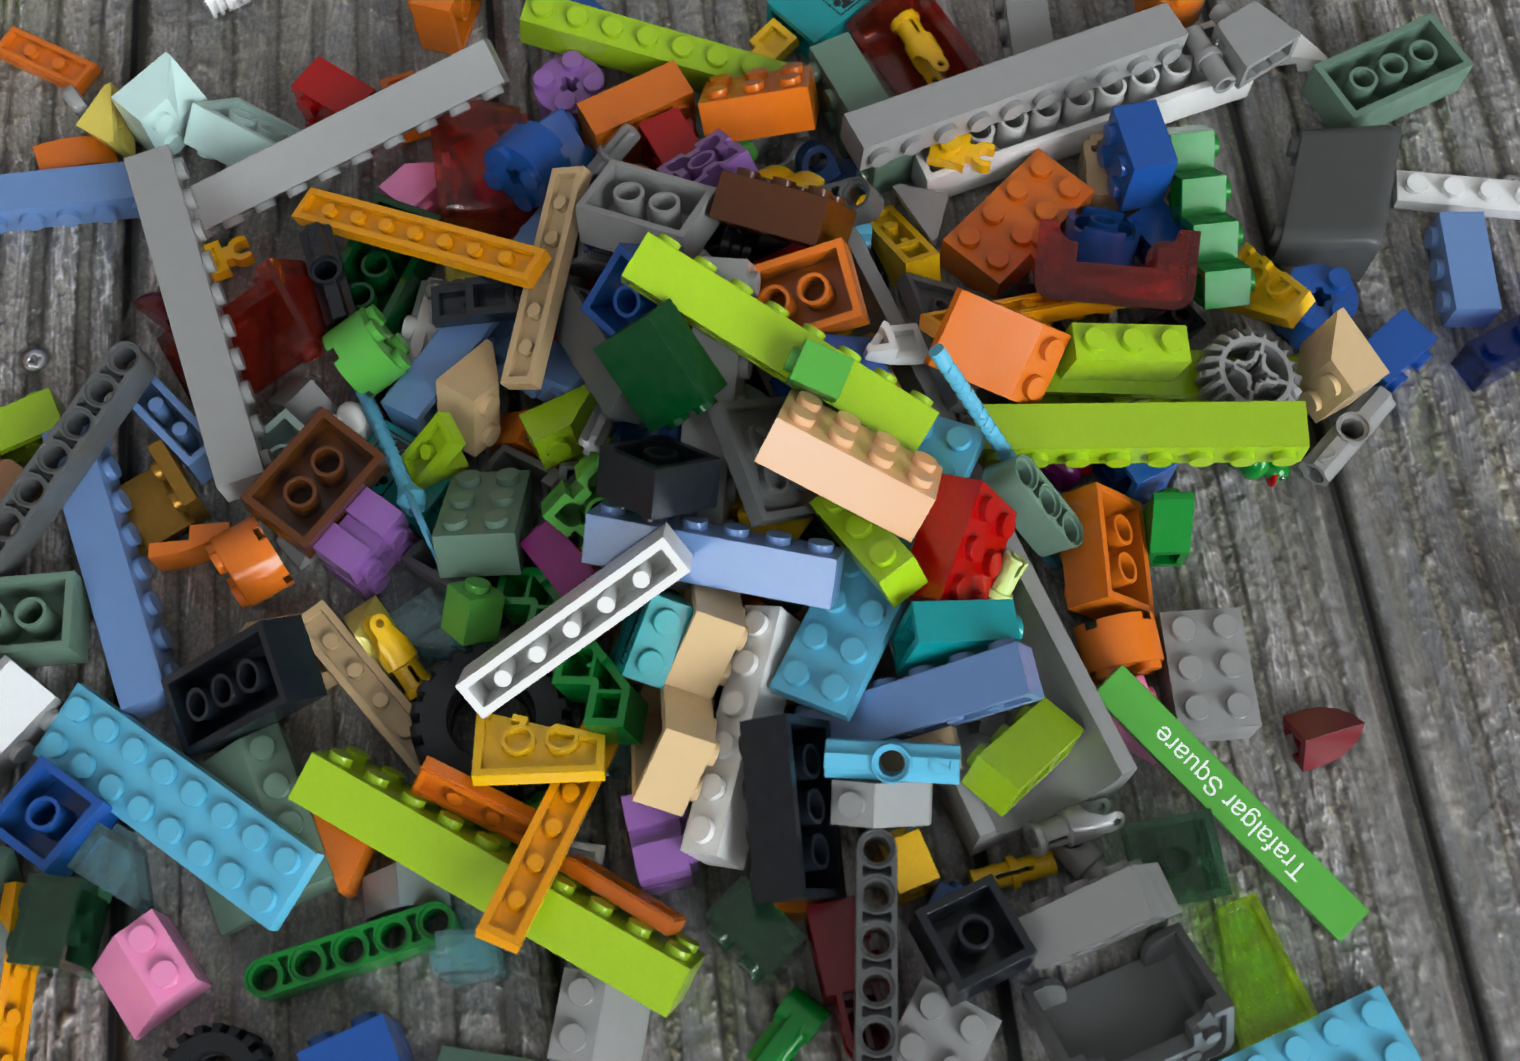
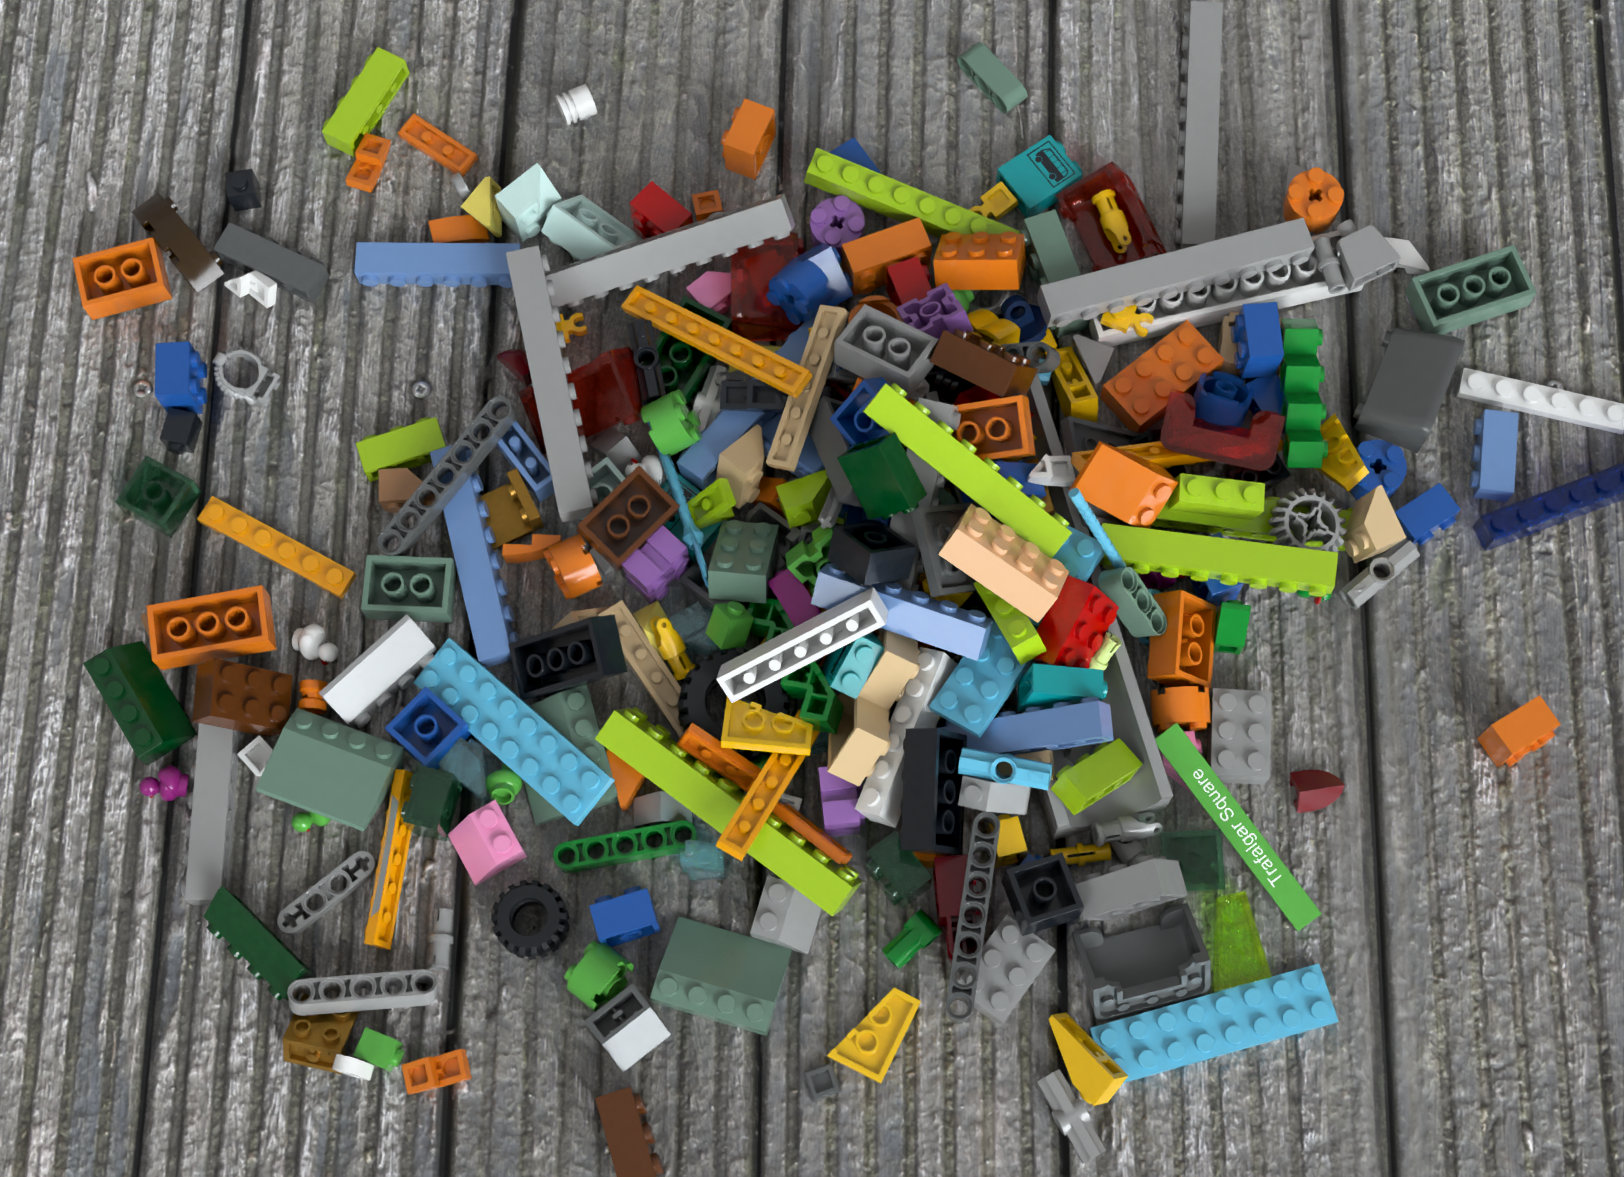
camera: 10 degrees right, 5 degrees up
light grey axle [586,123,641,187] -> none
bright green brick [783,339,855,404] -> none
none -> bright green animal [486,762,523,805]

